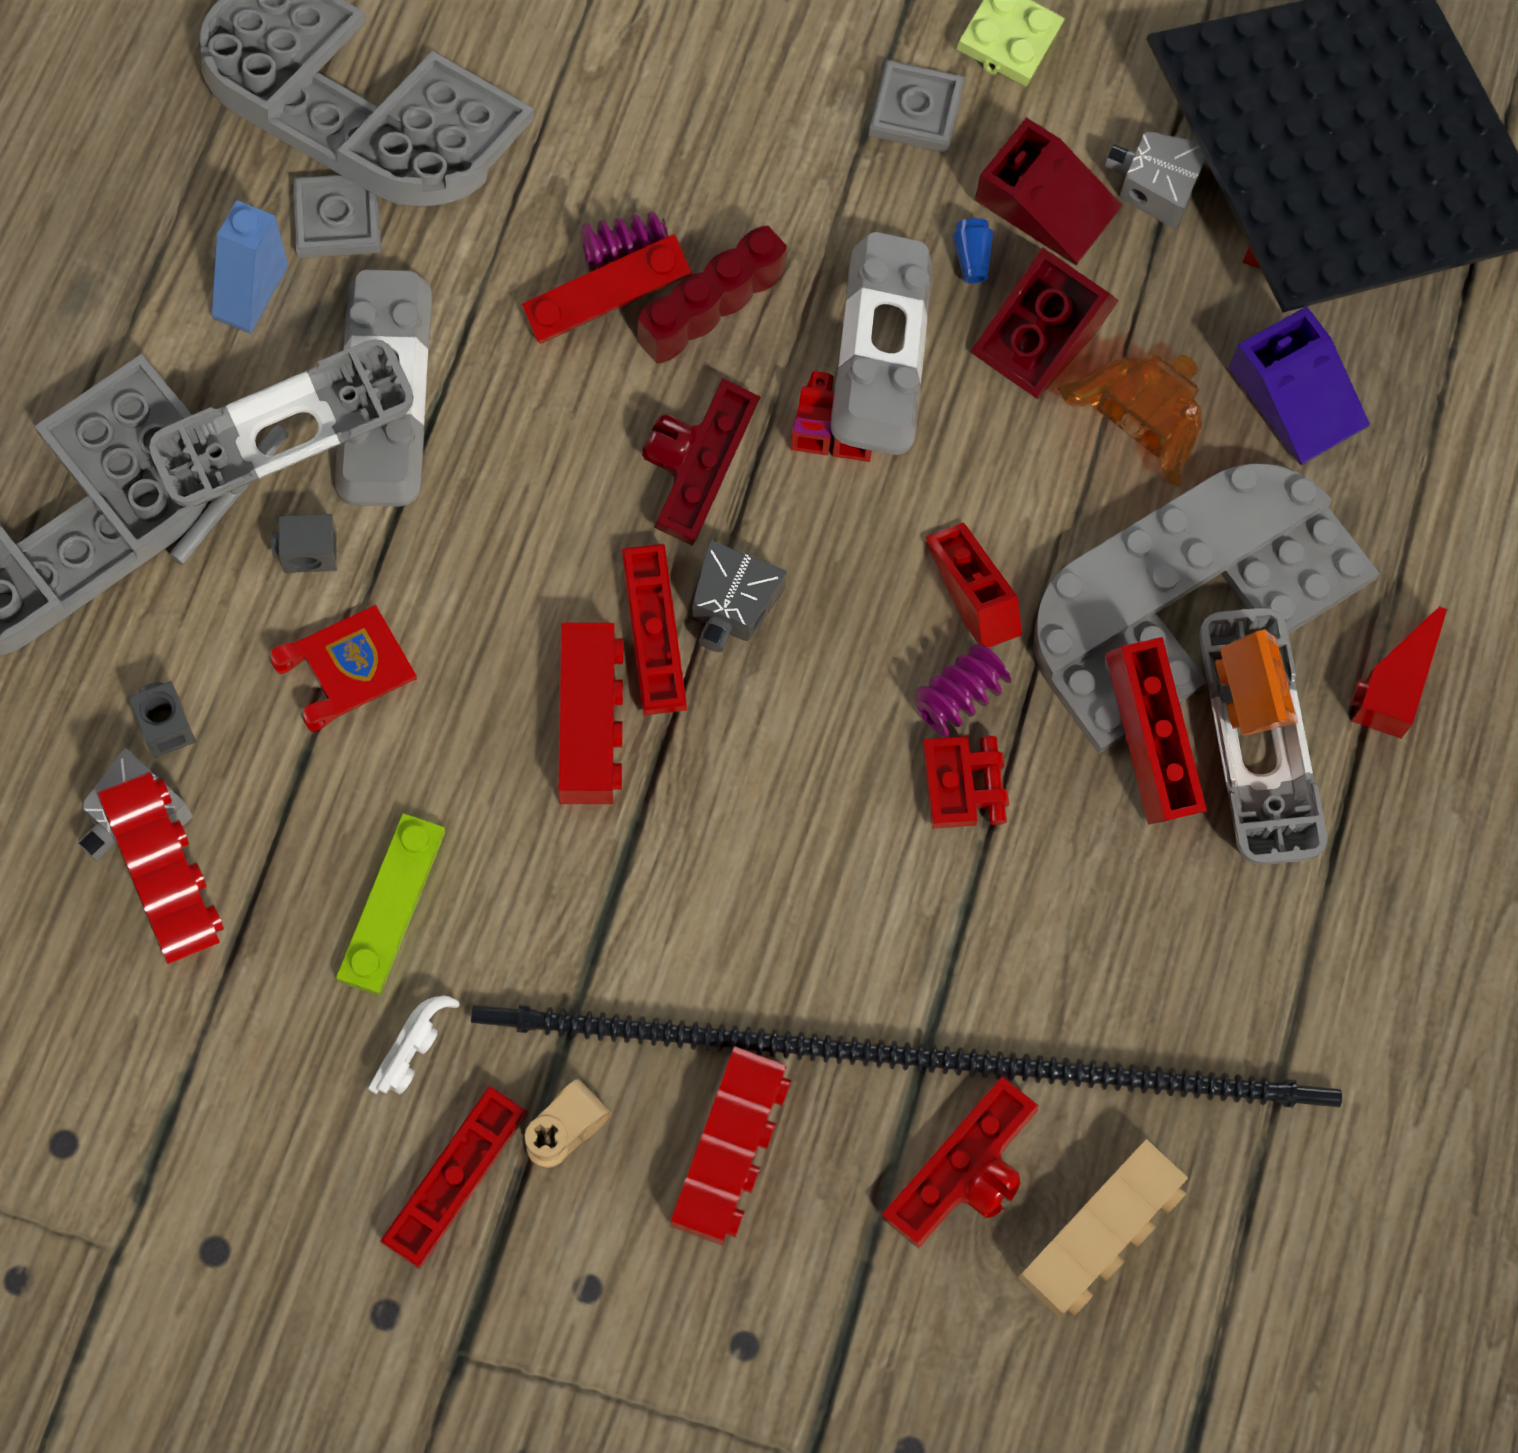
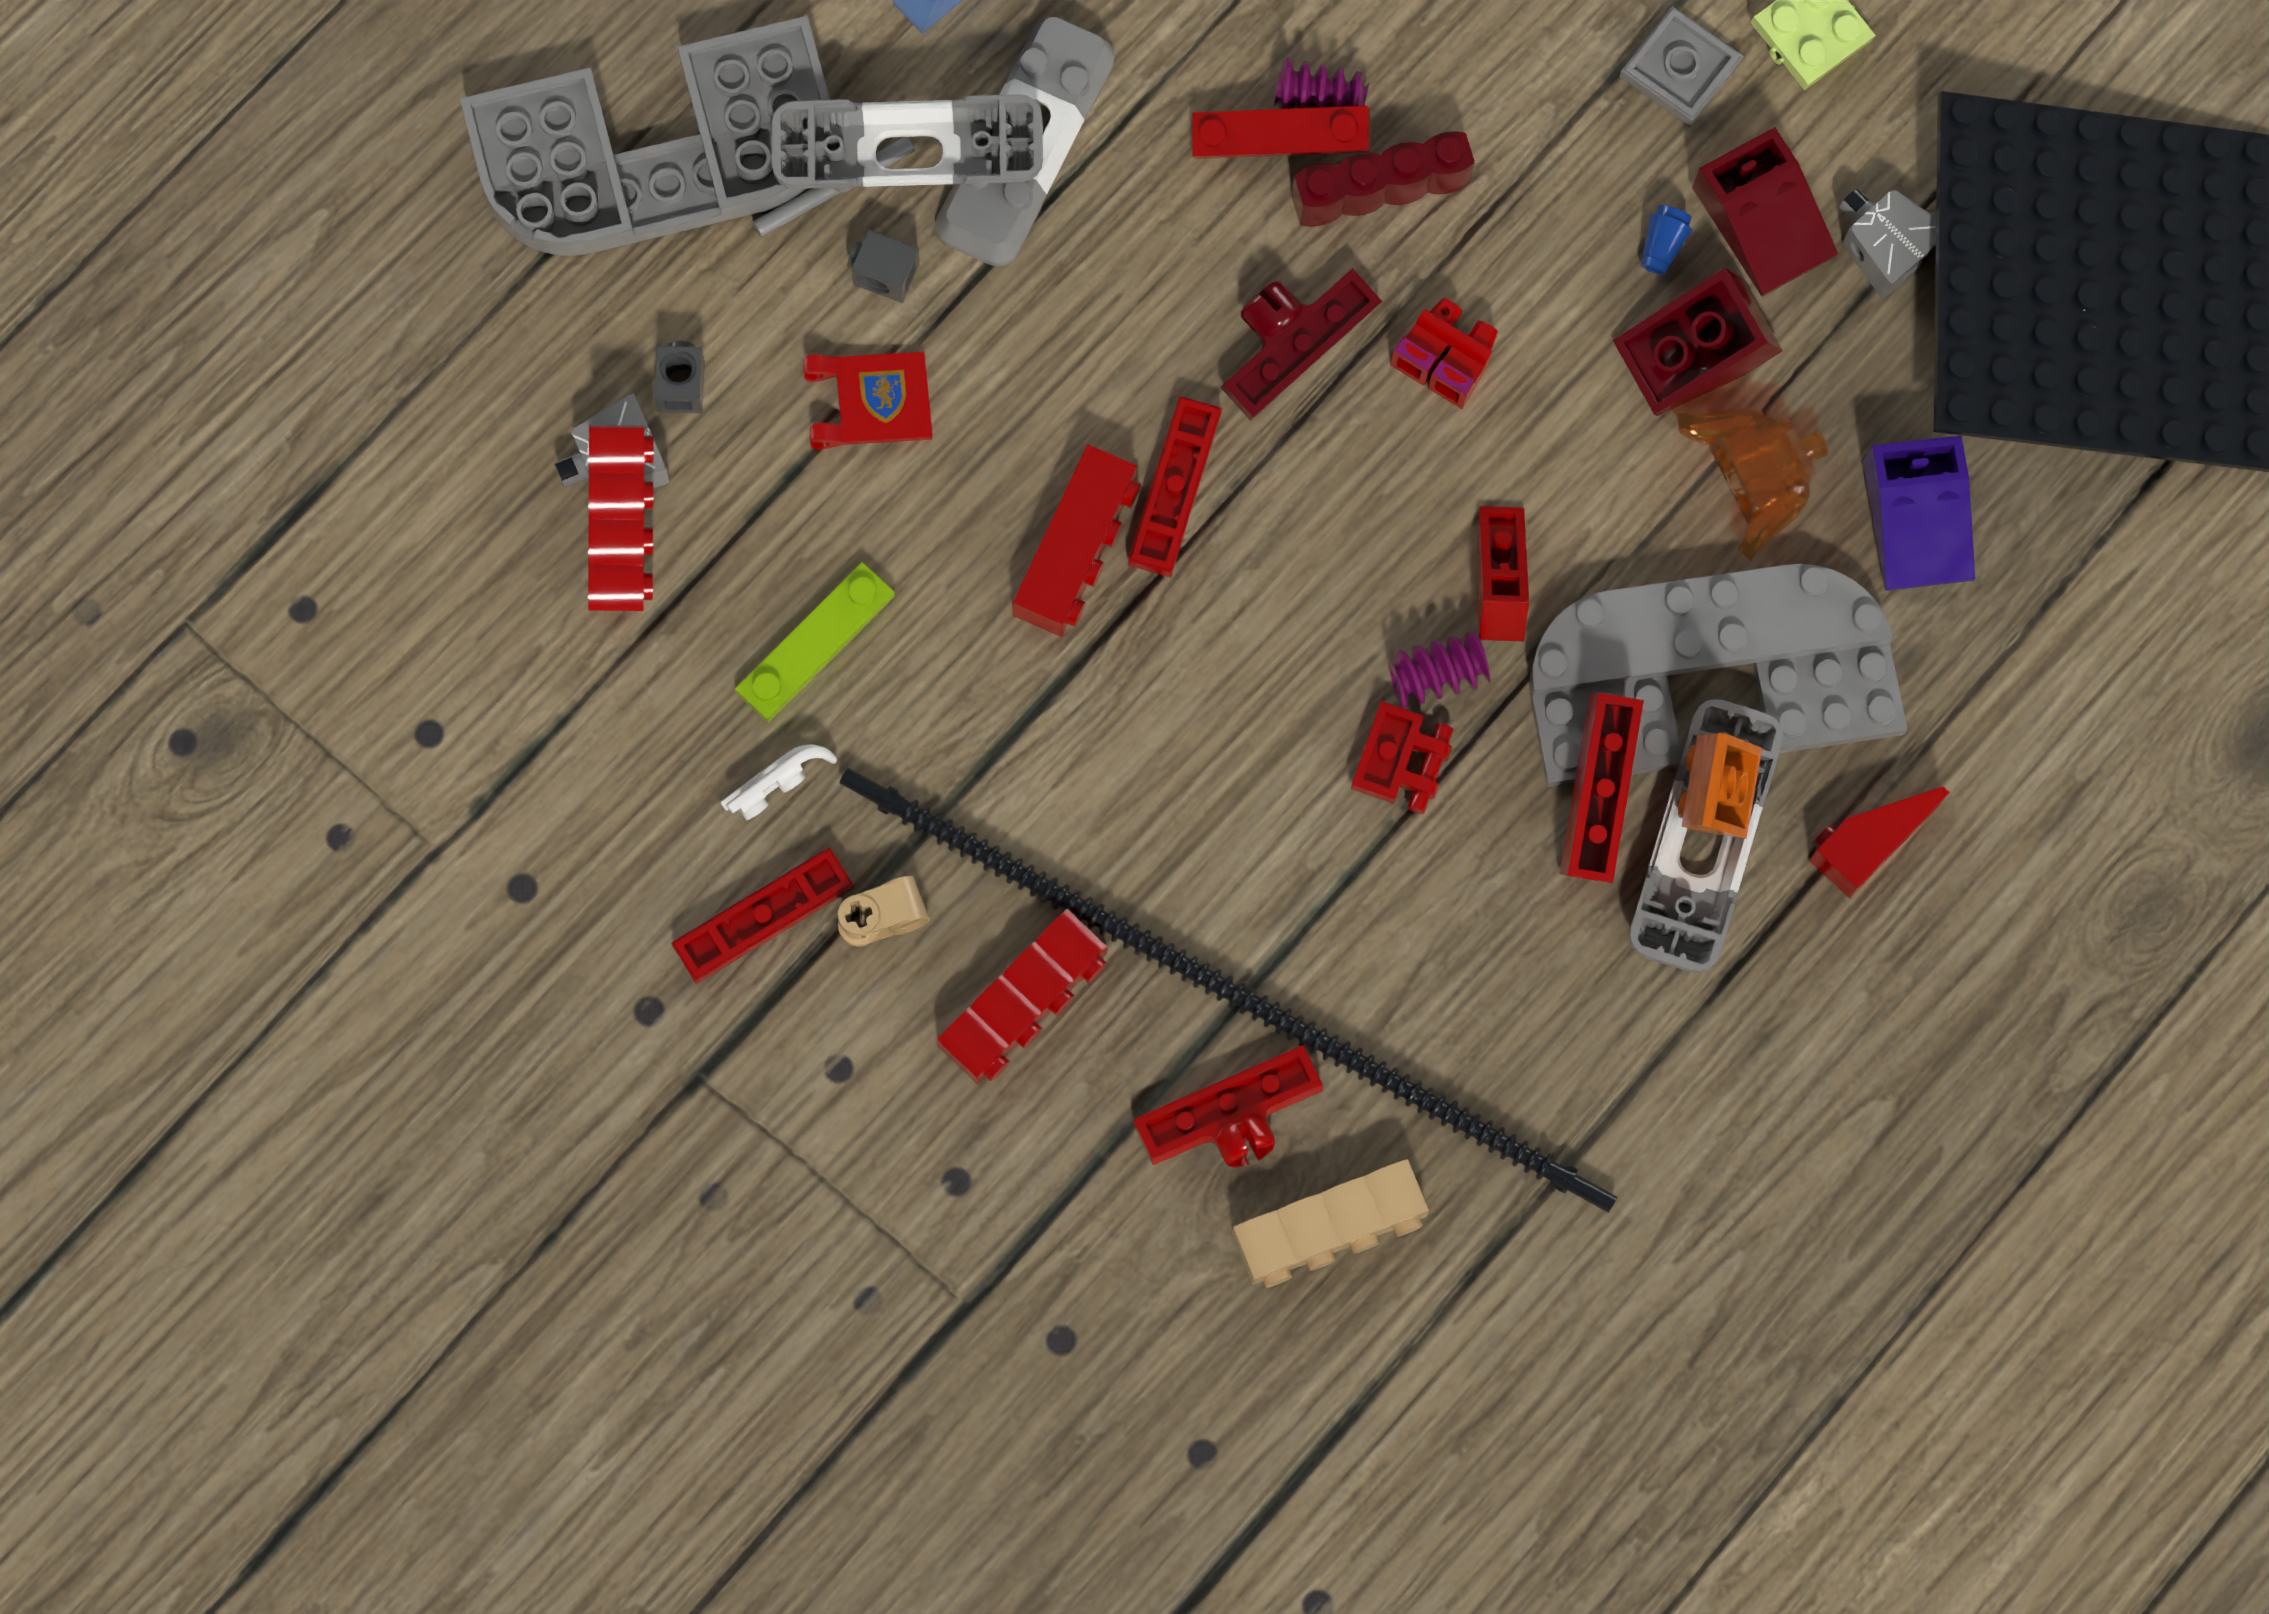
camera: 25 degrees right, 5 degrees up
dark grey torso [692,540,787,652] -> none
light grey piece [830,232,932,455] -> none

